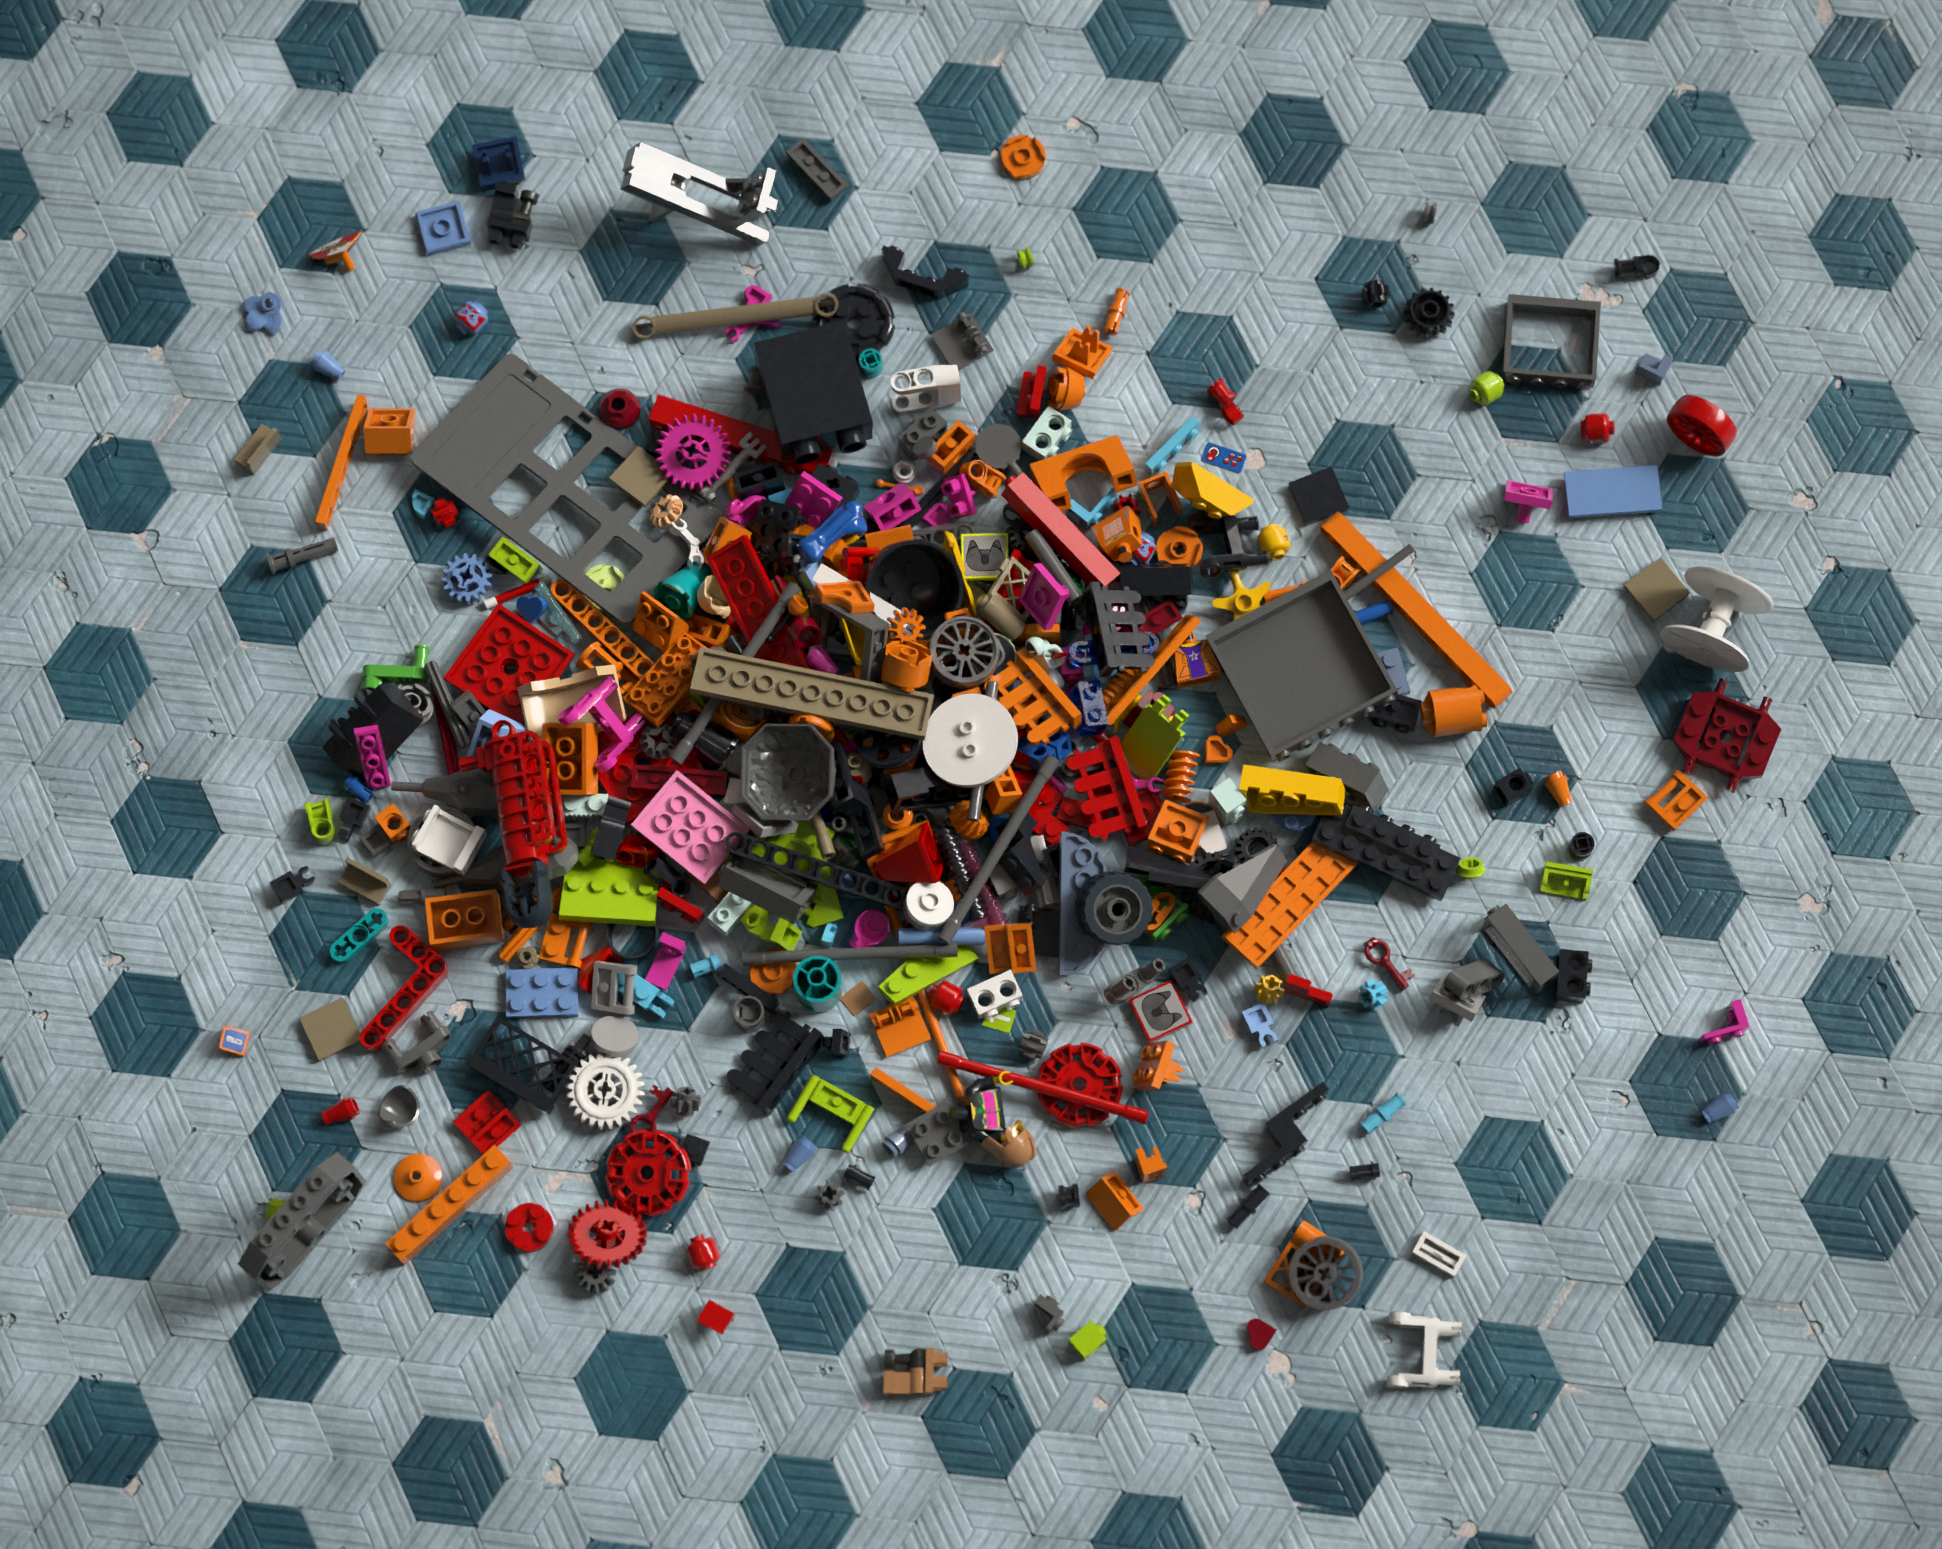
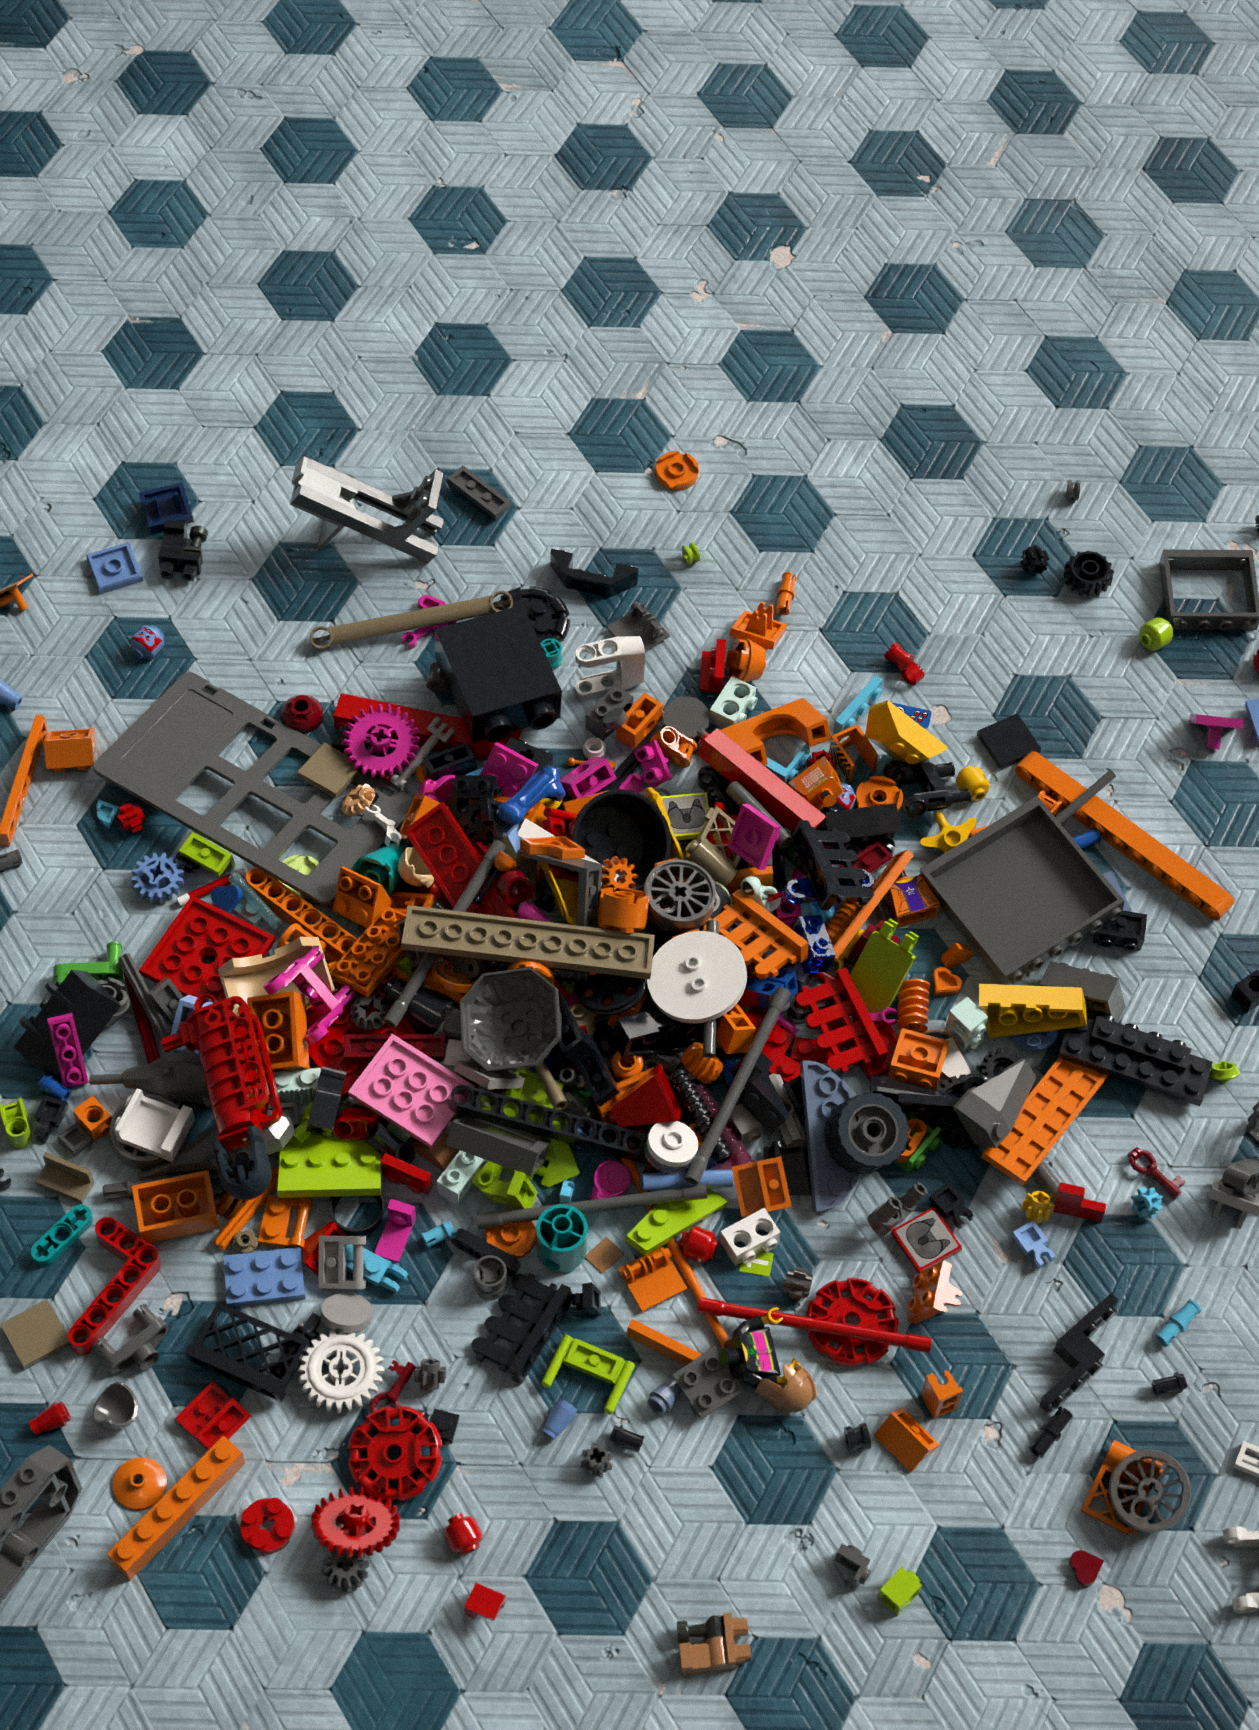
camera: 10 degrees left, 15 degrees down
orange cylinder [1420,685,1487,738] -> none

